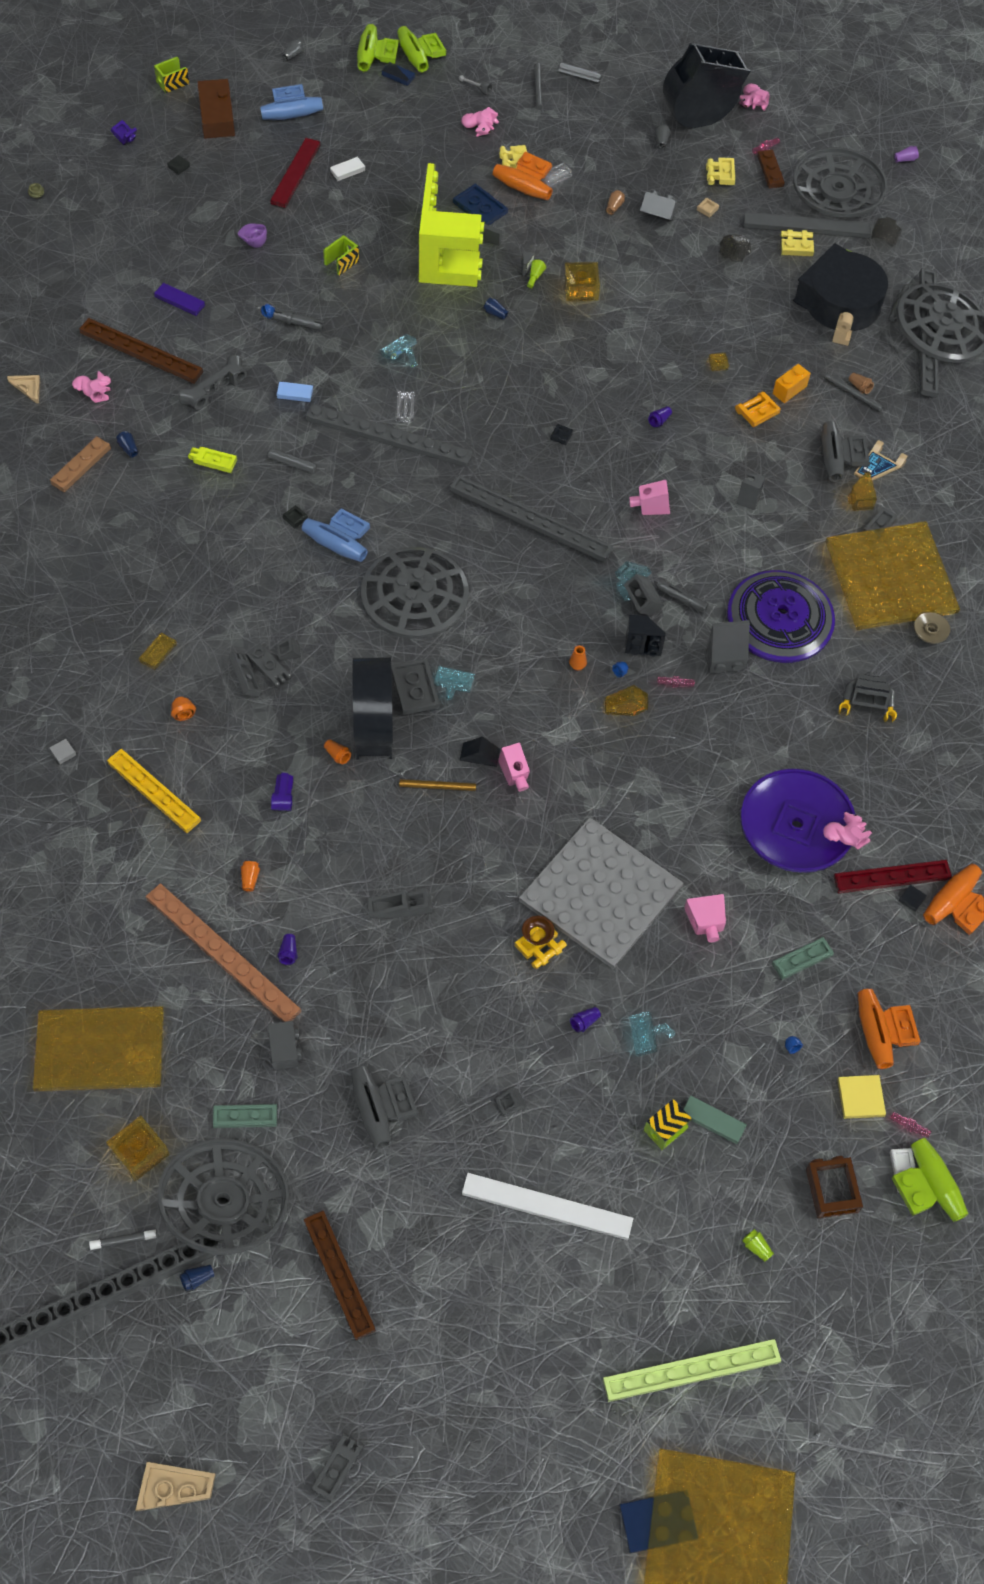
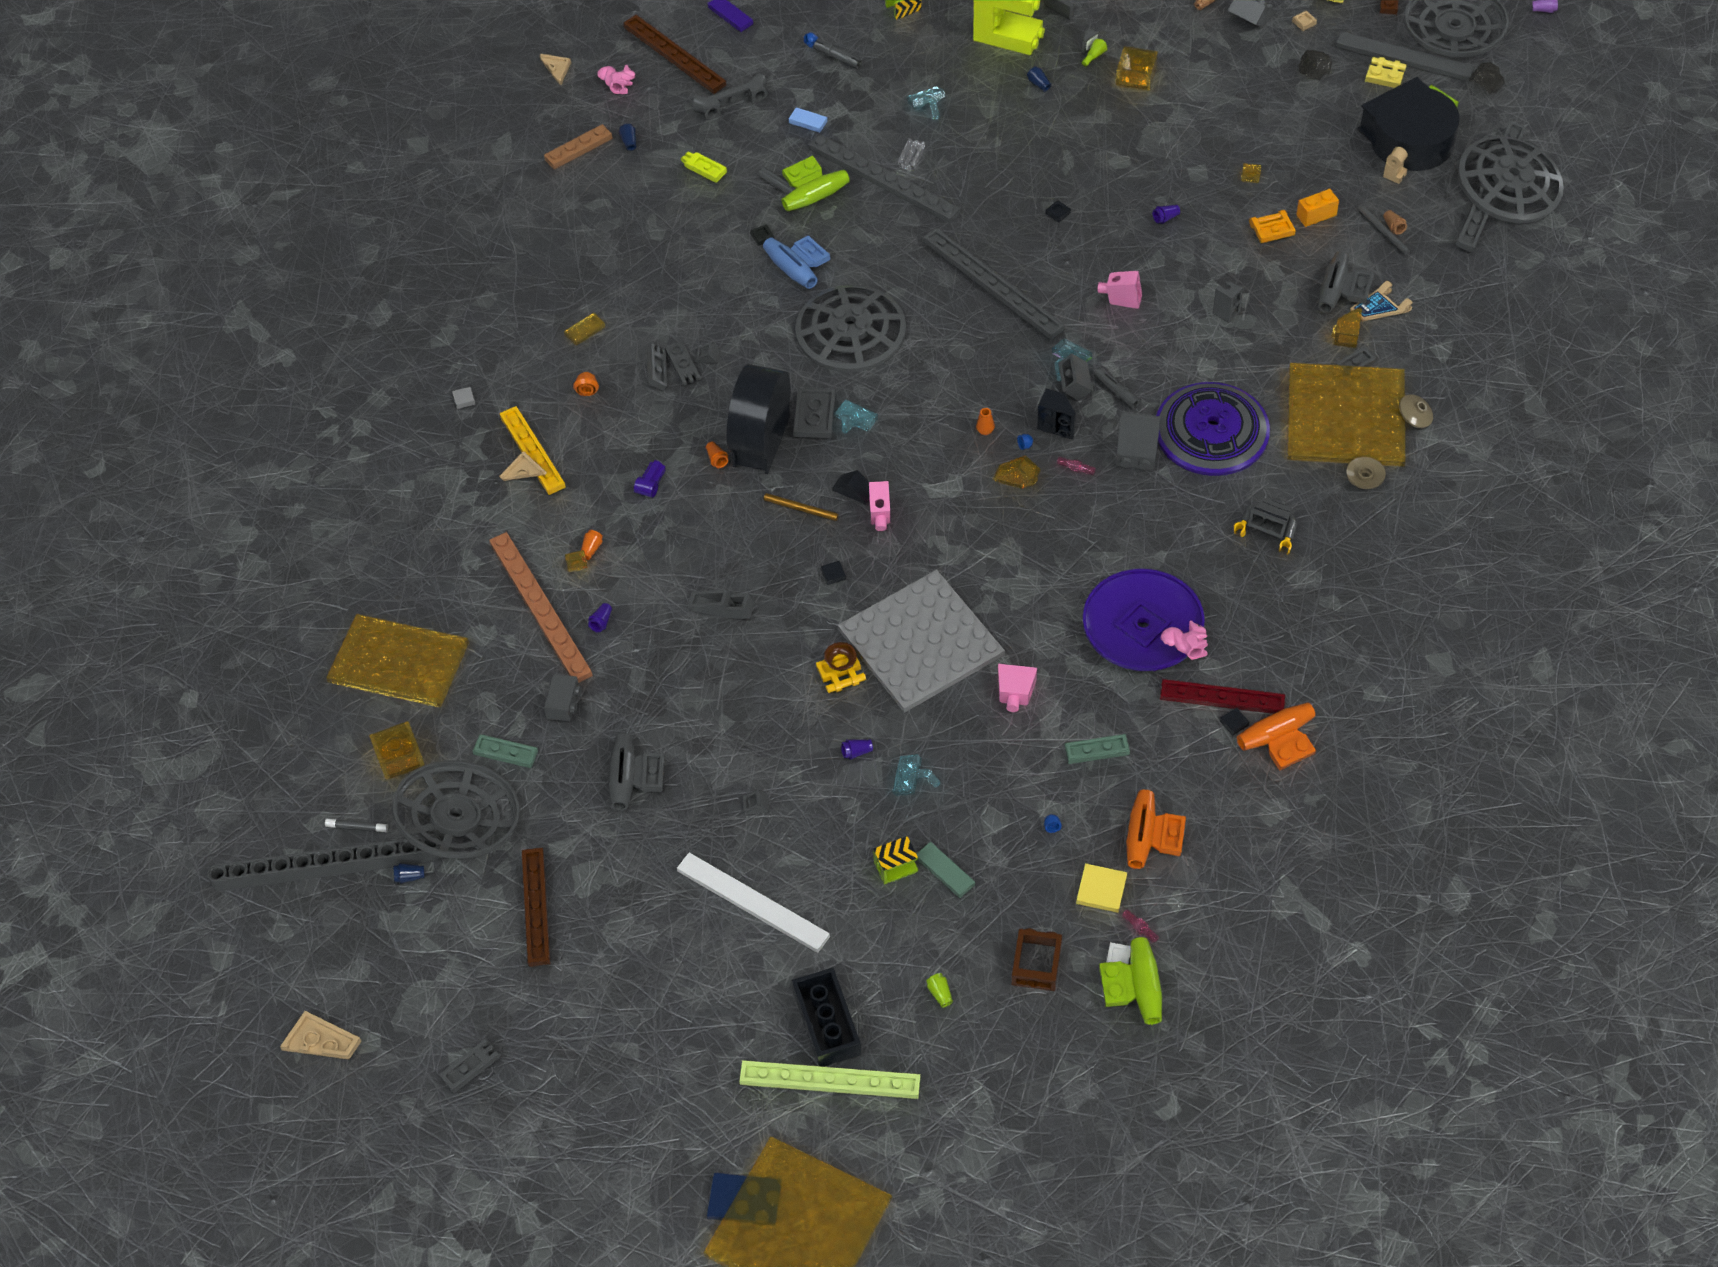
camera: 25 degrees right, 5 degrees down
none -> tan tile [499,451,547,481]
none -> clear yellow plate [565,550,588,572]
none -> lime plate [781,156,850,212]
none -> black brick [791,967,862,1067]
none -> black tile [821,561,846,585]
none -> dark tan dish [1399,394,1433,428]

